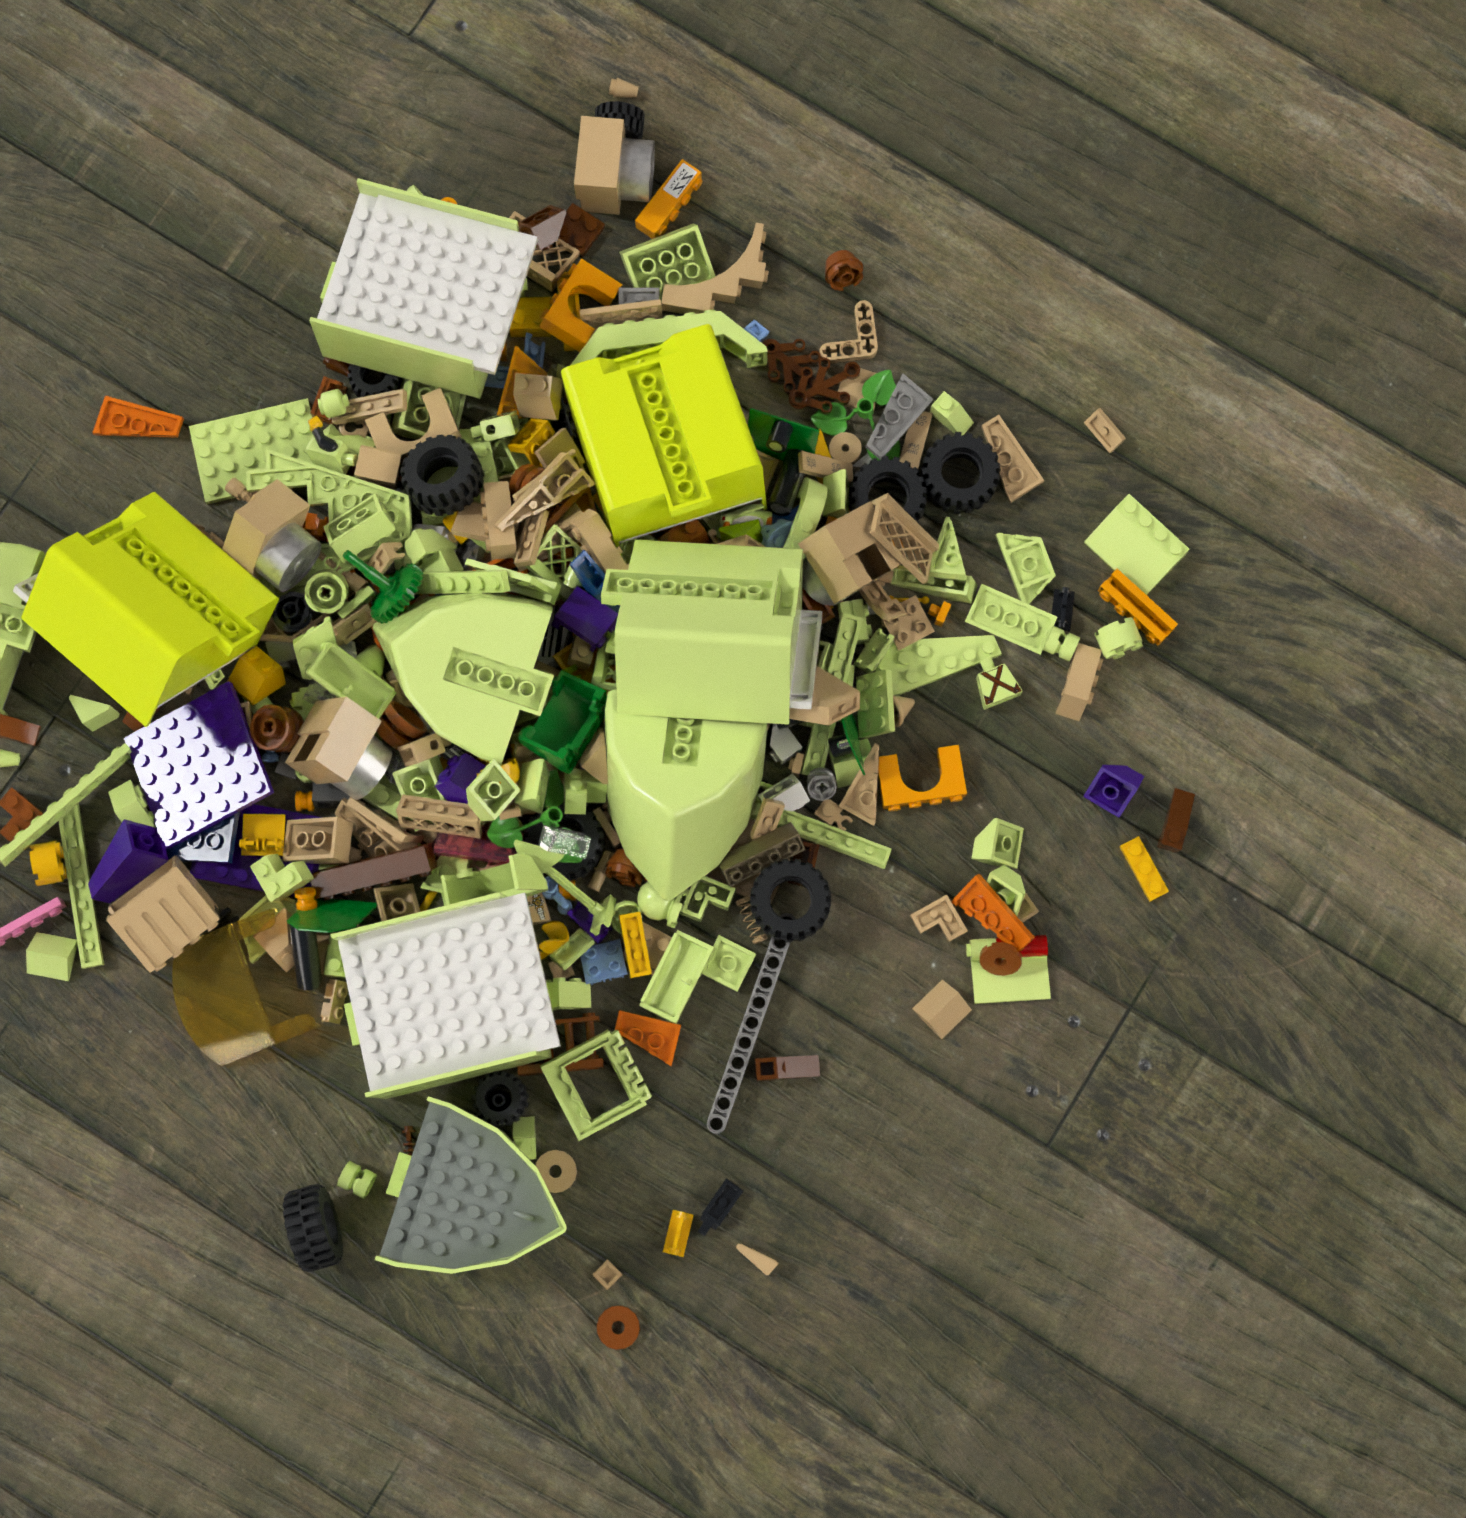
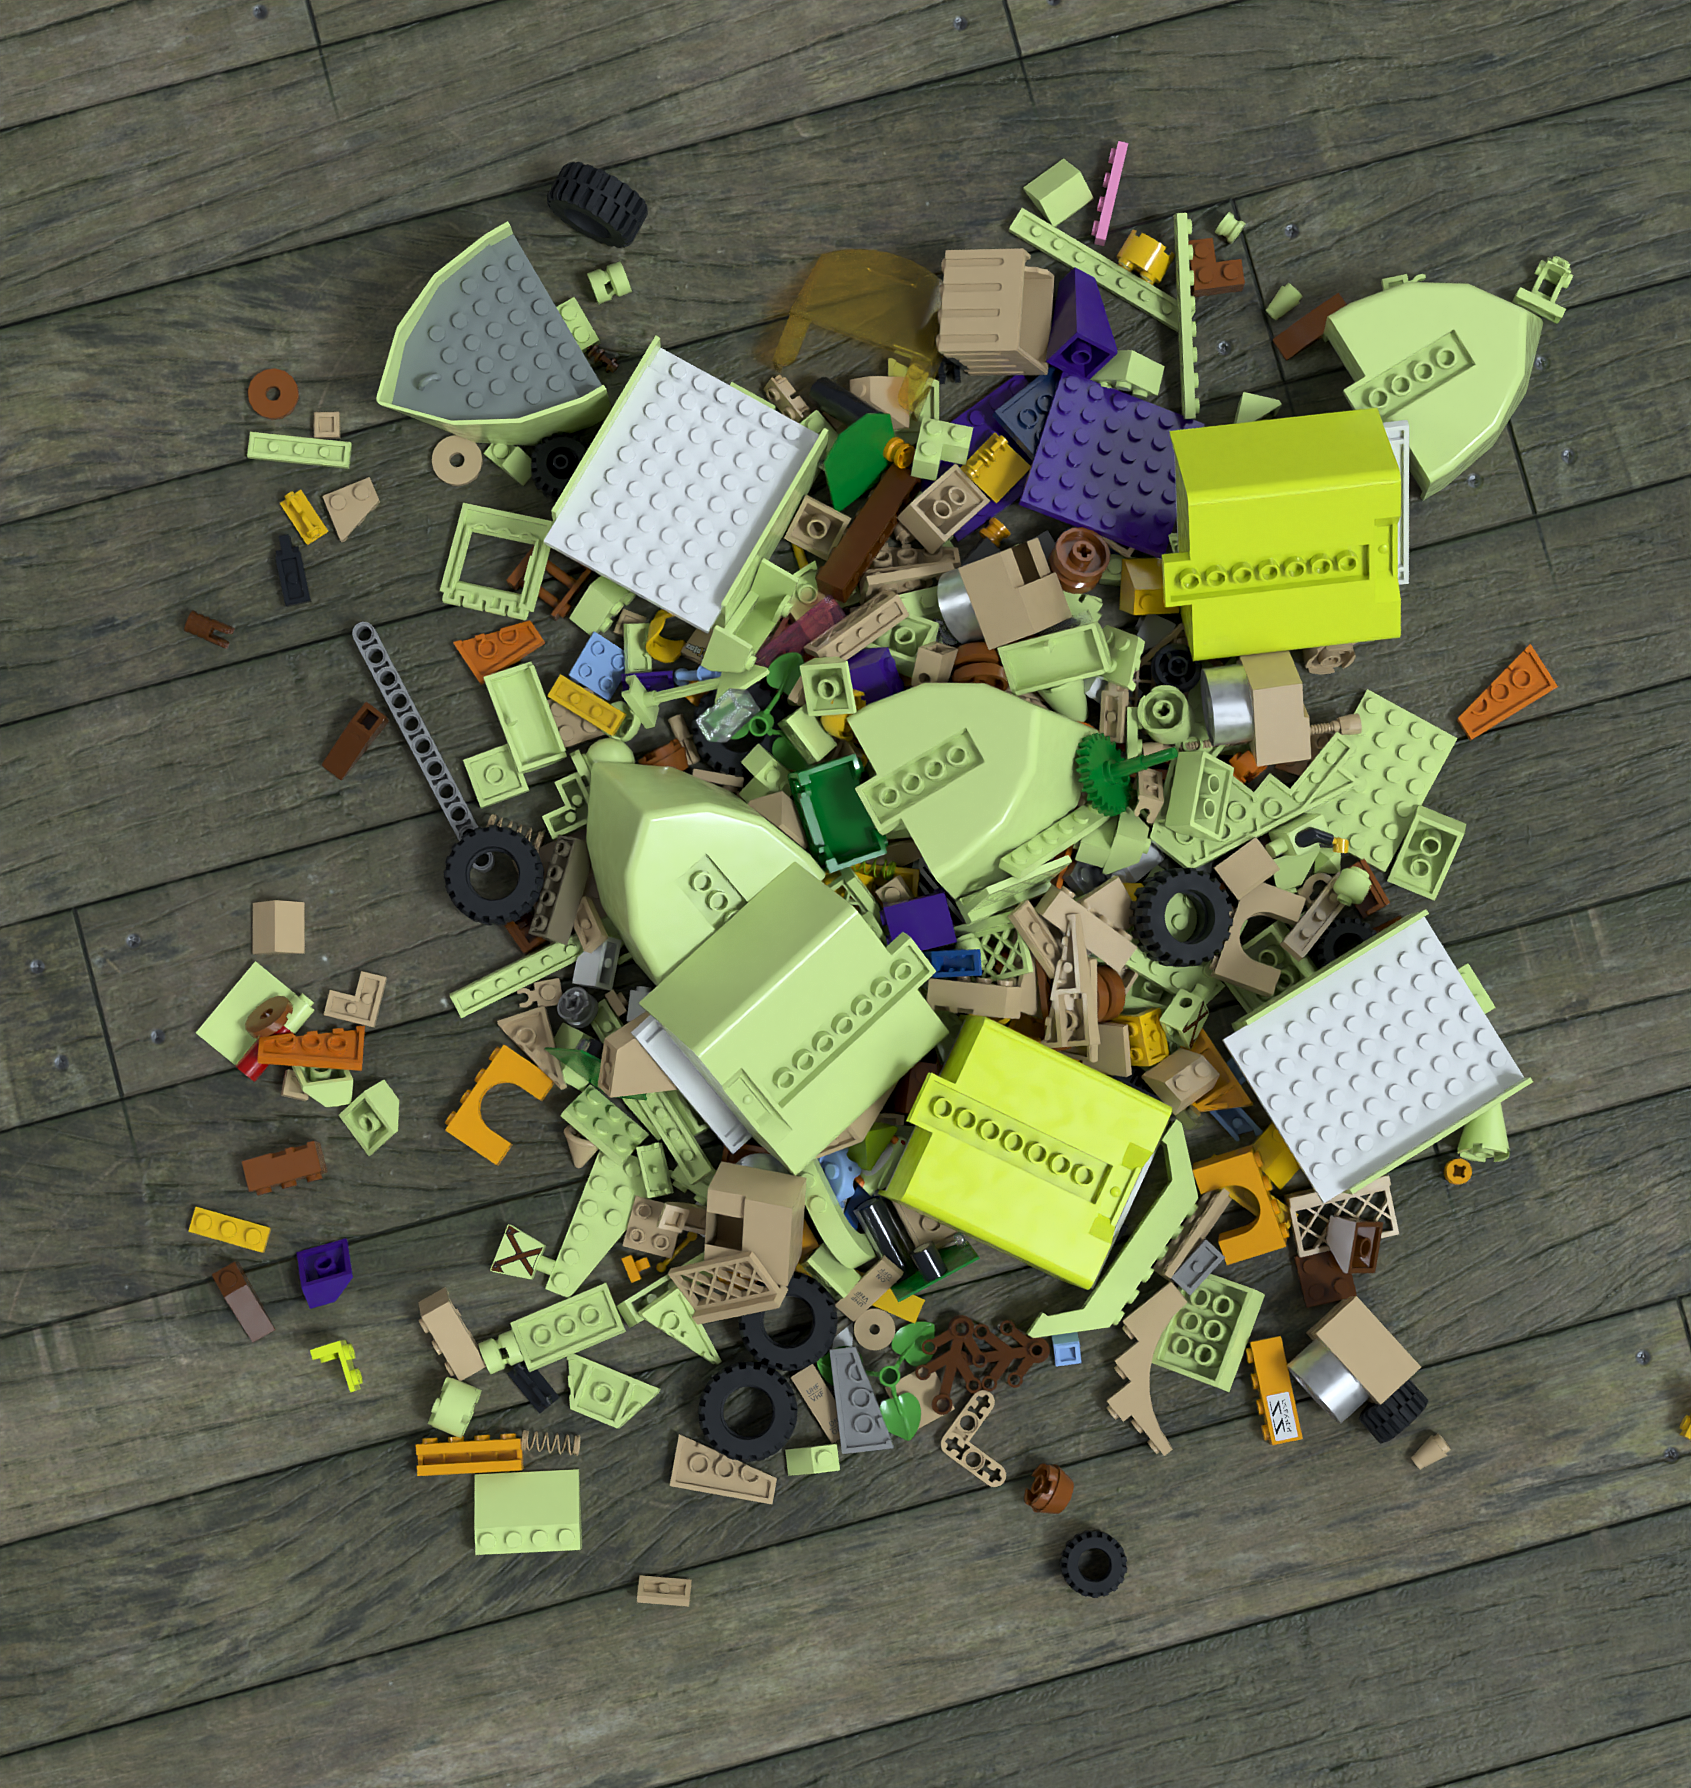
camera: 130 degrees right, 5 degrees up
tan slope [736,1243,779,1276] -> none
none -> reddish brown hinge [184,610,235,649]
none -> dark orange wedge [242,1141,328,1196]
none -> yellowish green tile [247,432,352,469]
none -> neon yellow bracket [310,1340,363,1392]
none -> tan wing [322,477,380,542]
none -> tan piece [521,1430,580,1456]
none -> black tyre [1060,1530,1127,1598]
none -> yellowish green slope [1387,805,1466,901]

